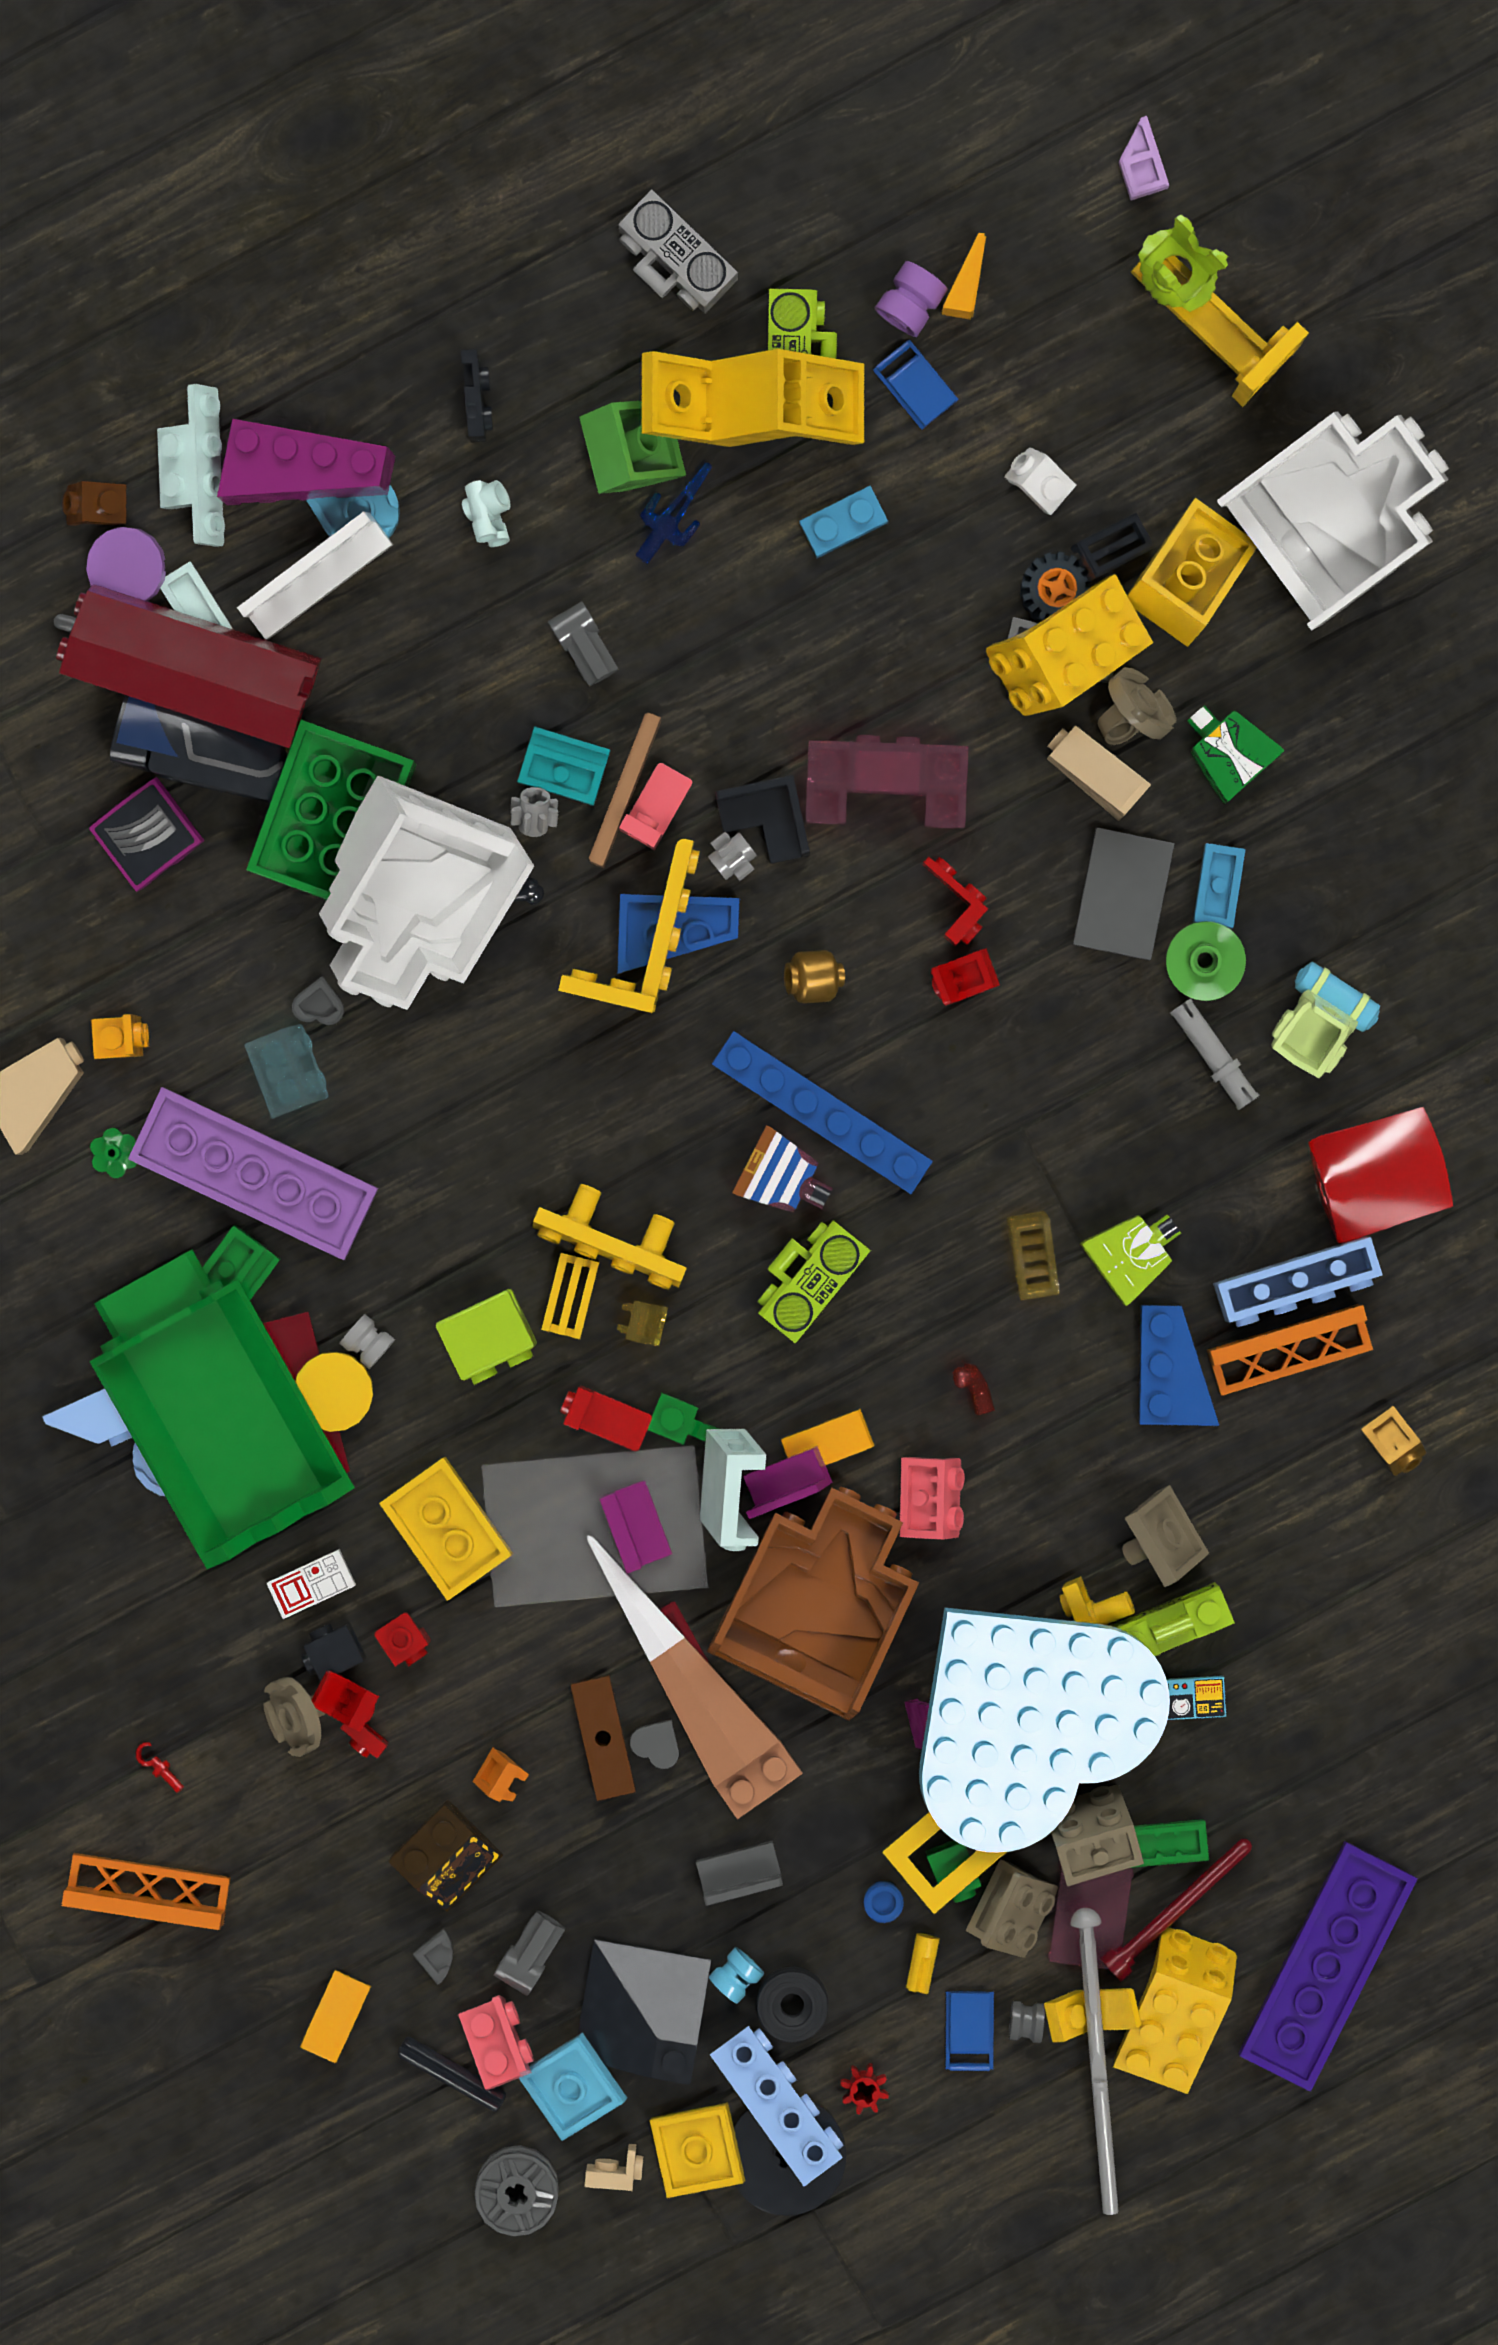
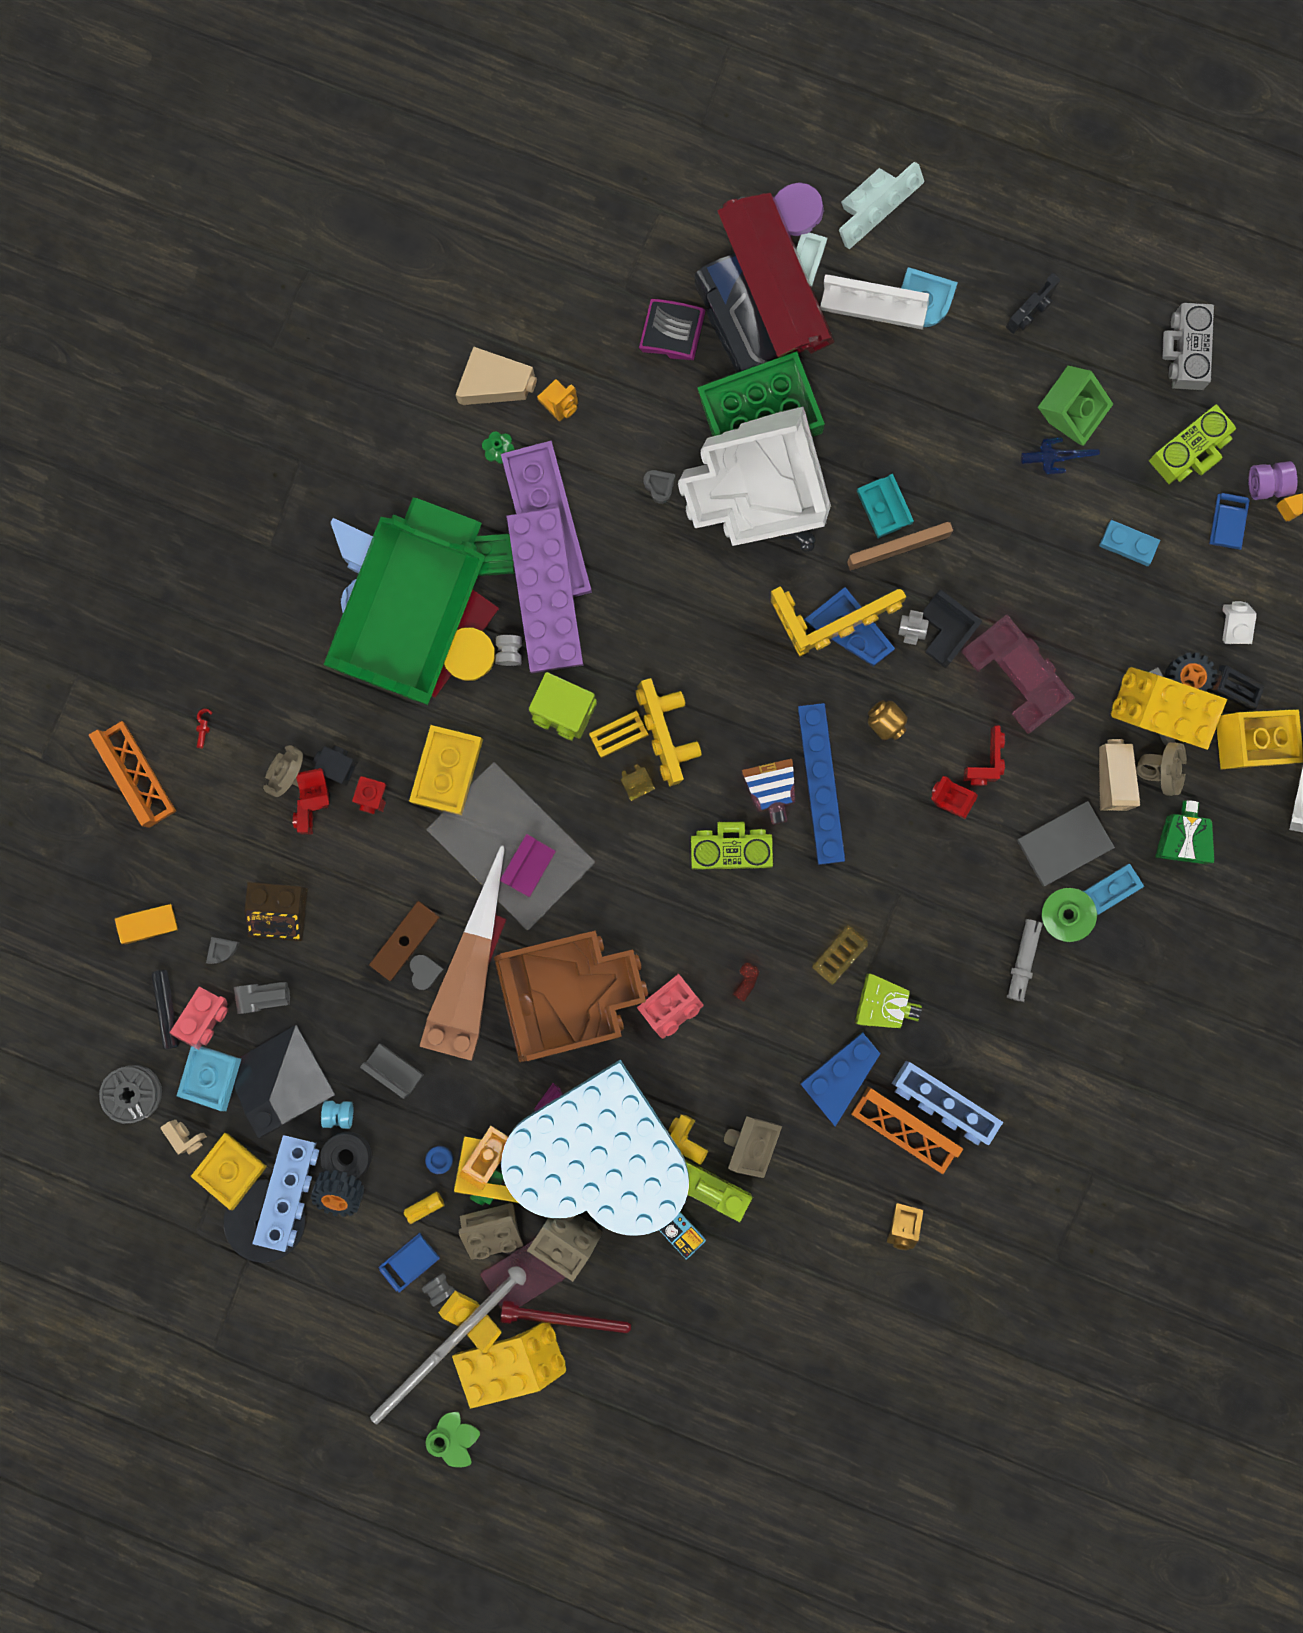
camera: 65 degrees right, 5 degrees down
reddish brown bracket [62,481,126,526] -> none
magenta wedge [217,419,396,506] -> none
clear light blue bracket [244,1024,329,1119] -> none
white tile [267,1549,356,1619] -> none
light aqua plate [462,480,510,547] -> none
orange tile [472,1748,529,1802] -> none
light grey gear [510,787,558,837] -> none
dark grey piece [548,601,619,687] -> none
red bracket [560,1385,652,1451] -> none
coral bracket [619,763,692,850] -> none
yellow bracket [642,349,864,447] -> none
green plate [648,1393,719,1445] -> none
light aqua panel [700,1429,766,1551] -> none
magenta panel [743,1446,833,1519] -> none
light orange slope [781,1409,874,1465] -> none
red gear [840,2063,889,2115] -> none
green plate [1131,1819,1209,1868] -> none
dark purple plate [1238,1841,1418,2092] -> none
yellowish green piece [1271,961,1380,1078] -> none
red piece [1308,1107,1453,1243] -> none
none -> black wheel [311,1170,364,1217]
none -> bright green plate [426,1412,480,1467]
none -> light orange slope [459,1126,508,1190]
none -> medium lavender plate [507,508,583,673]

